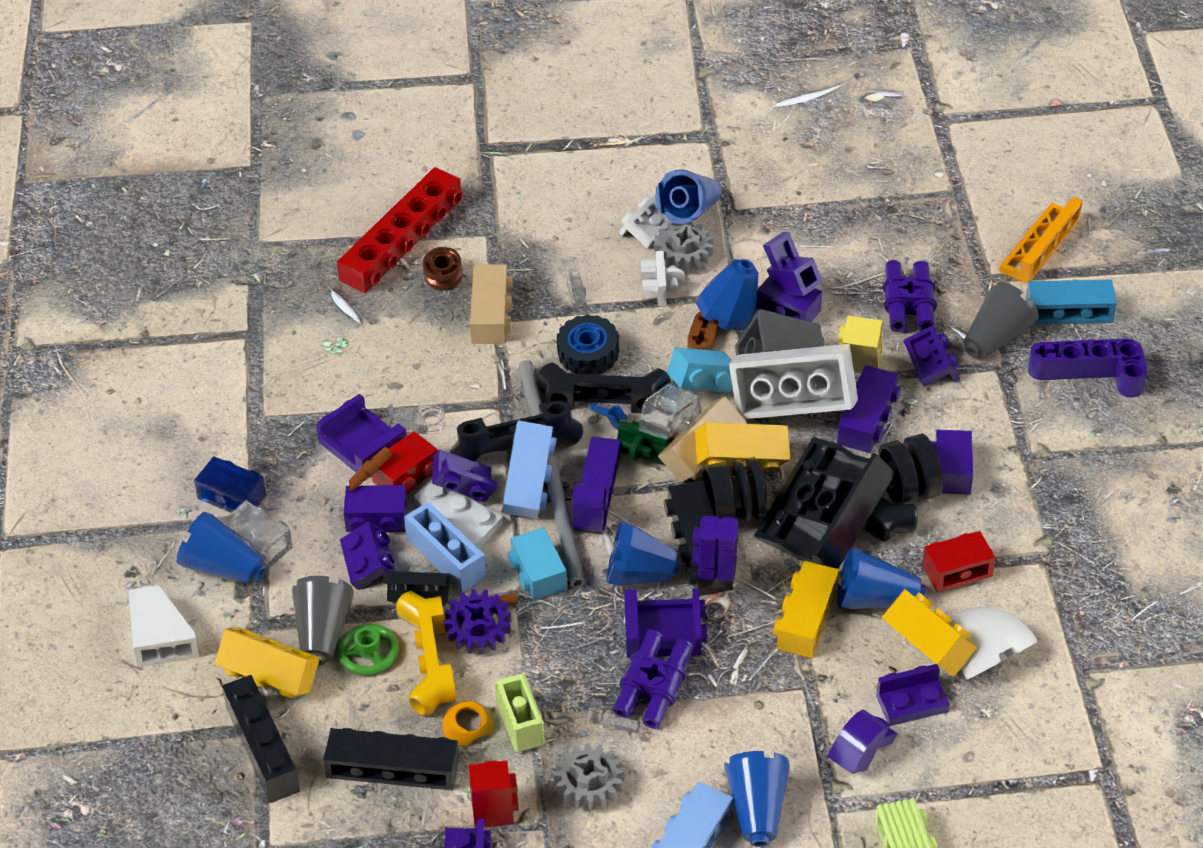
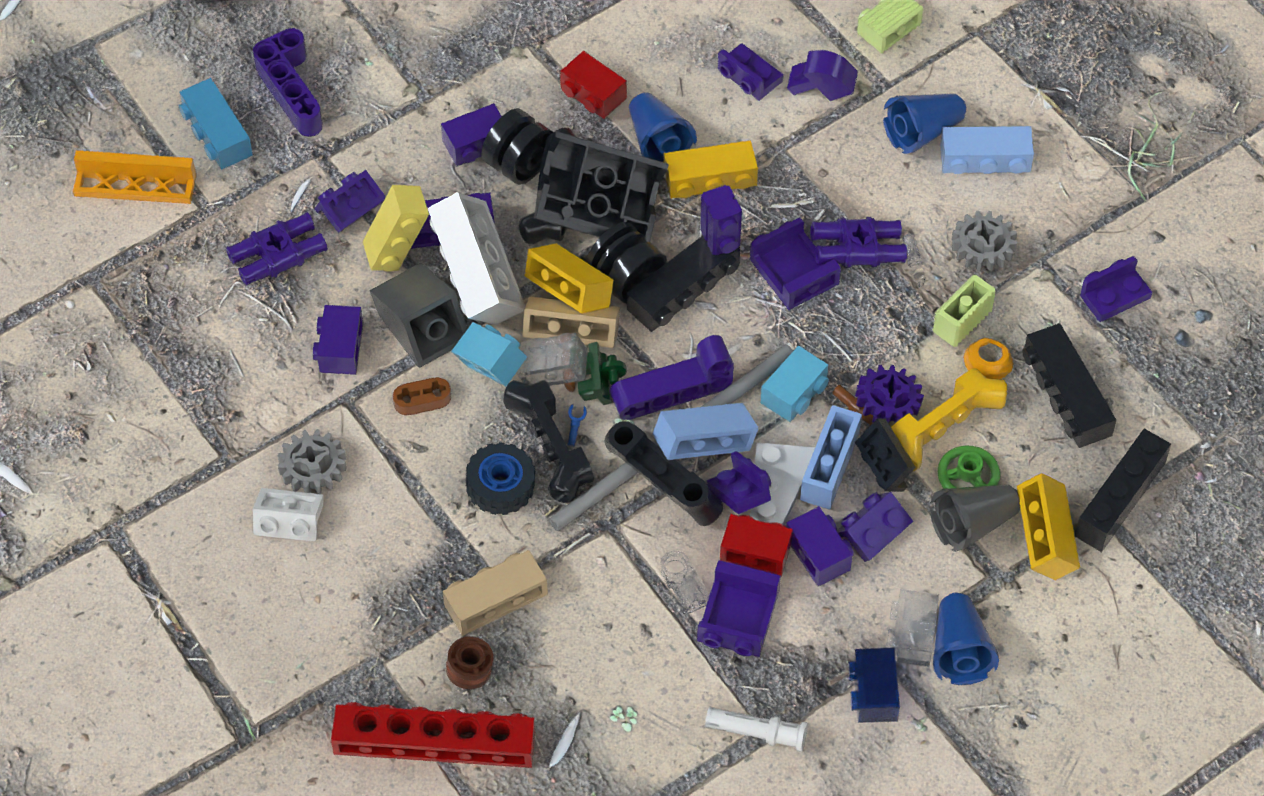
camera: 120 degrees left, 10 degrees up
white slope [128,585,200,667] -> none
dark orange piece [349,447,392,492] -> none
red brick [468,760,519,828] -> none
clear piece [561,257,586,307] -> none
blue cone [606,521,681,586] -> none
white hips [640,251,685,306] -> none
blue cone [655,169,721,224] -> none
blue cone [696,259,759,330] -> none
dark purple brick [763,232,823,296] -> none
yellow brick [882,589,977,677] -> none
white brick [950,607,1038,680] -> none
dark grey cone [963,282,1039,359] -> none
none -> white pin [705,707,808,752]

